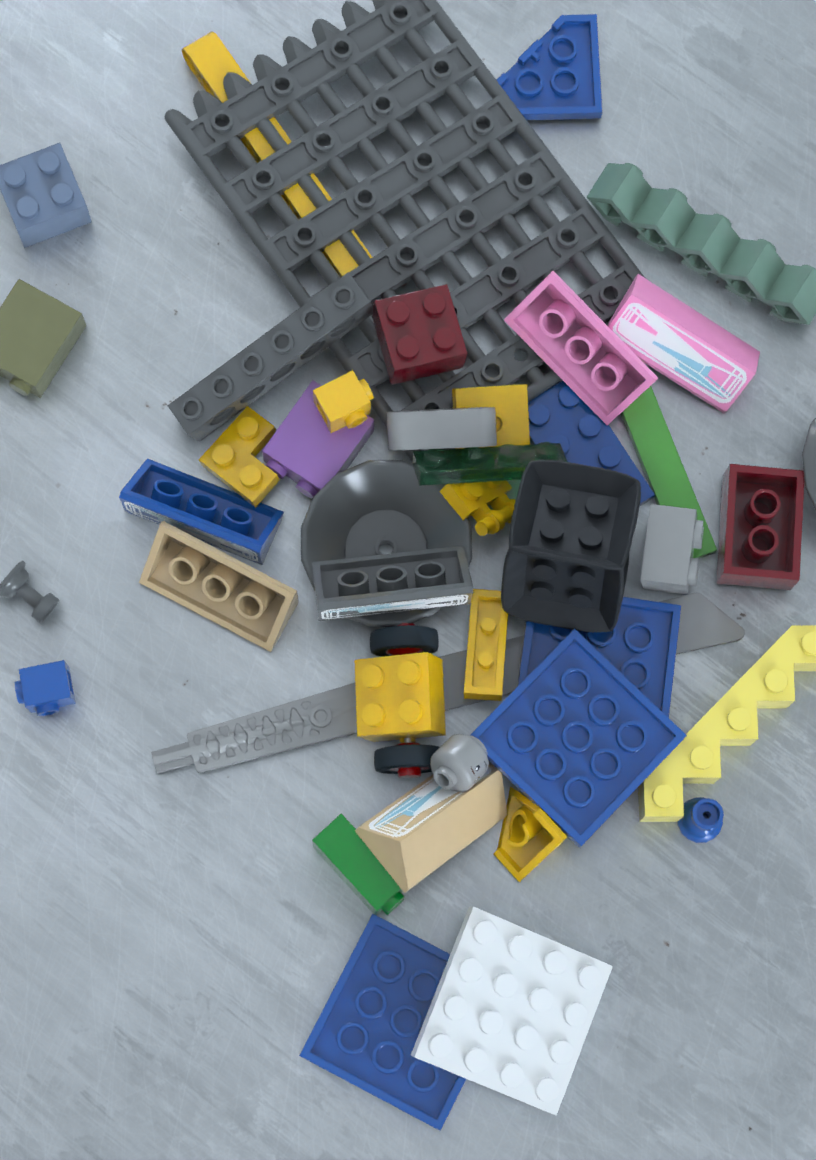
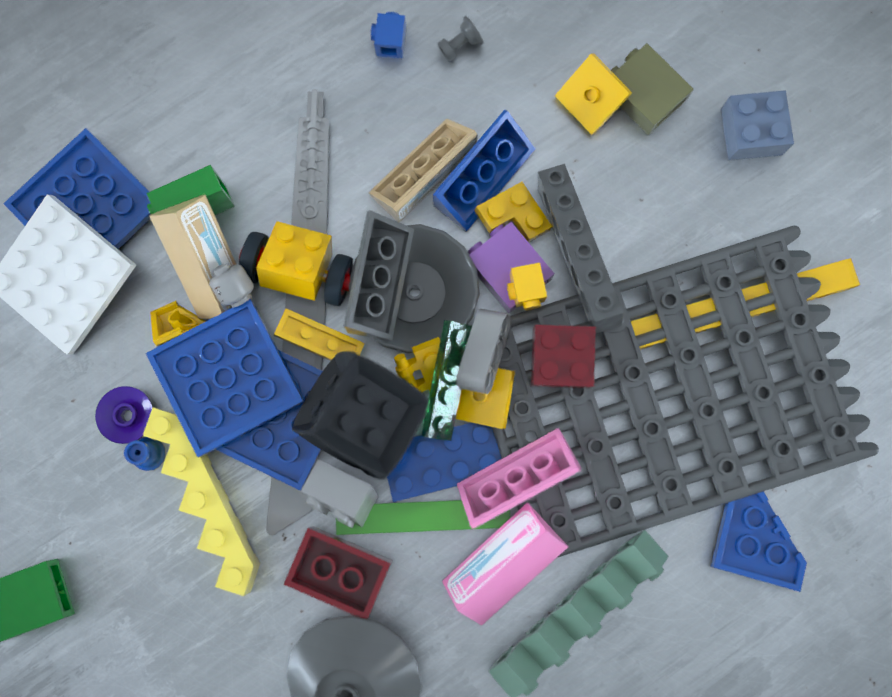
camera: 115 degrees right, 5 degrees up
none -> dark purple dish [95,386,153,444]
none -> yellow plate [555,53,632,135]

